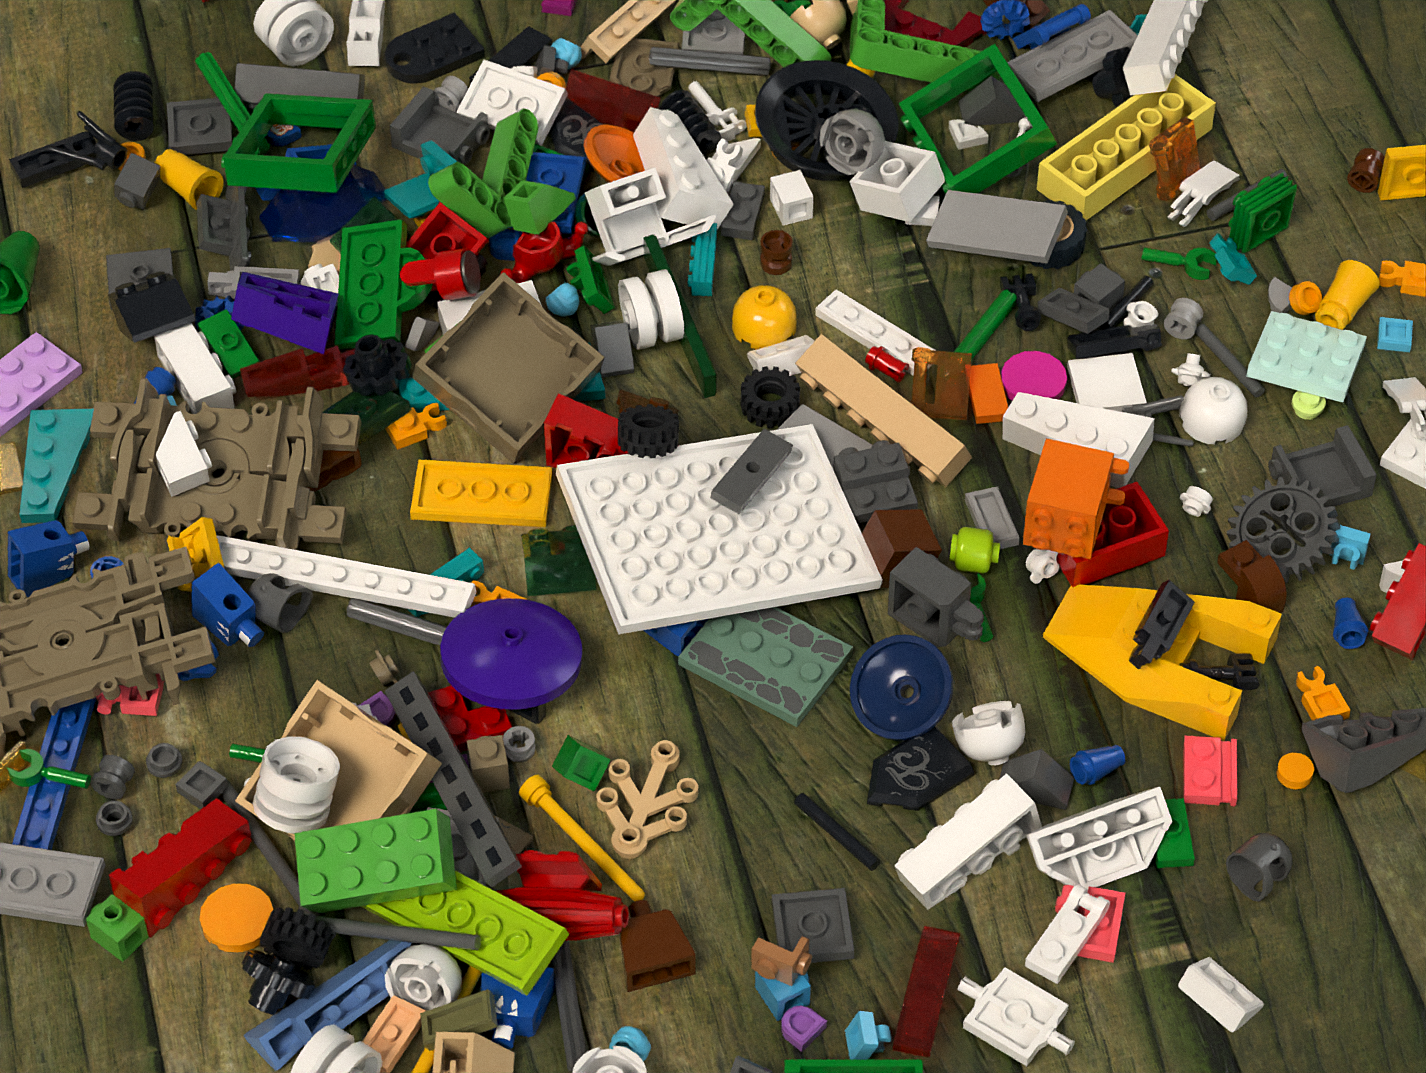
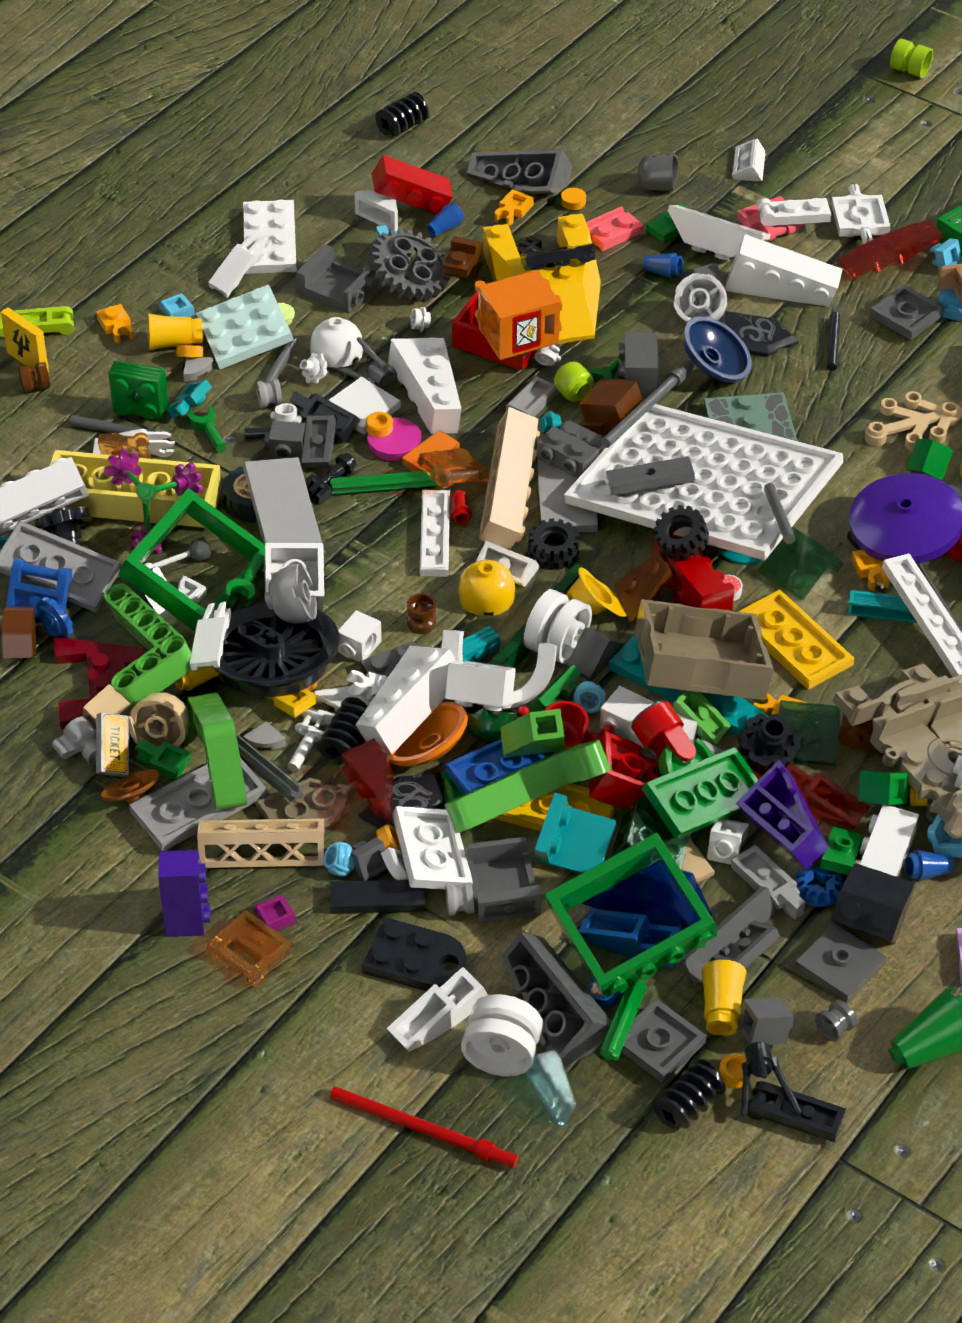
camera: 130 degrees left, 5 degrees down
none -> magenta plant [104,449,203,554]
none -> white arm [190,602,231,671]
none -> green piece [225,553,264,607]
none -> light grey tile [243,721,286,750]
none -> light orange tile [366,412,393,437]
none -> clear light blue slope [526,1050,576,1127]
none -> teal plate [539,411,562,434]
none -> yellow piece [566,567,627,617]
none -> dark grey bar [601,360,694,448]
none -> dark grey bar [764,483,795,544]
none -> dark grey wheel [815,1000,857,1042]
none -> green panel [858,771,909,805]

